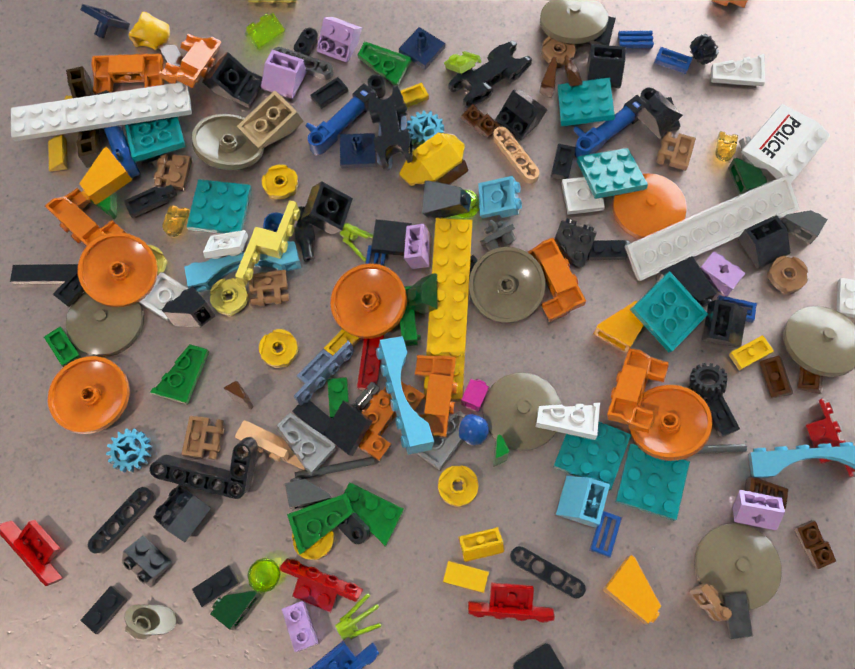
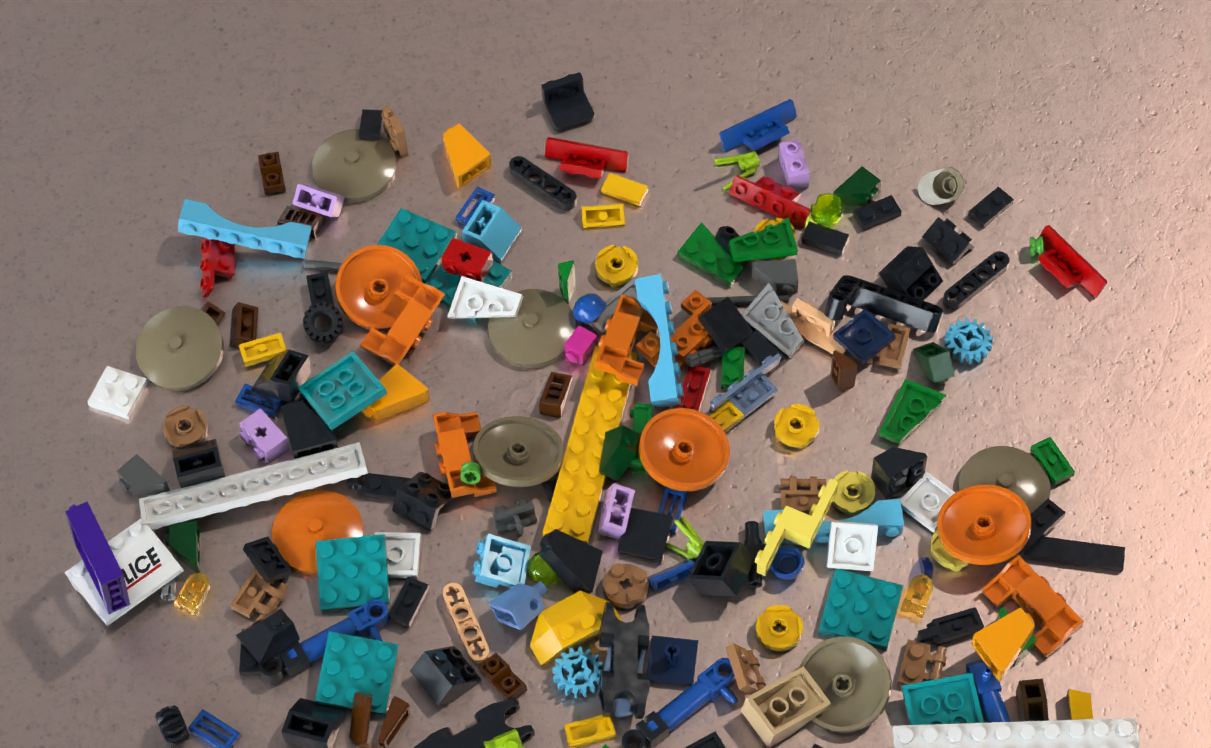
camera: 170 degrees left, 10 degrees down
orange dish [48,356,130,434] -> none
white wing [711,54,765,86] -> none
none -> dark purple window [65,501,131,614]
none -> black bracket [243,536,292,584]
none -> red brick [441,238,493,282]
none -> bright green bush [460,462,481,484]
none -> medium blue torso [488,581,548,630]
none -> reddish brown slope [539,372,573,418]
none -> medium nougat plate [603,563,649,609]
none -> blue slope [647,560,694,592]
none -> medium nougat plate [726,643,766,695]
none -> black tile [801,221,849,255]
none -> dark blue tile [833,308,896,365]
none -> dark green slope [913,342,955,384]
none -> clear blue tile [919,557,934,581]
none -> bright green bush [1030,236,1044,256]

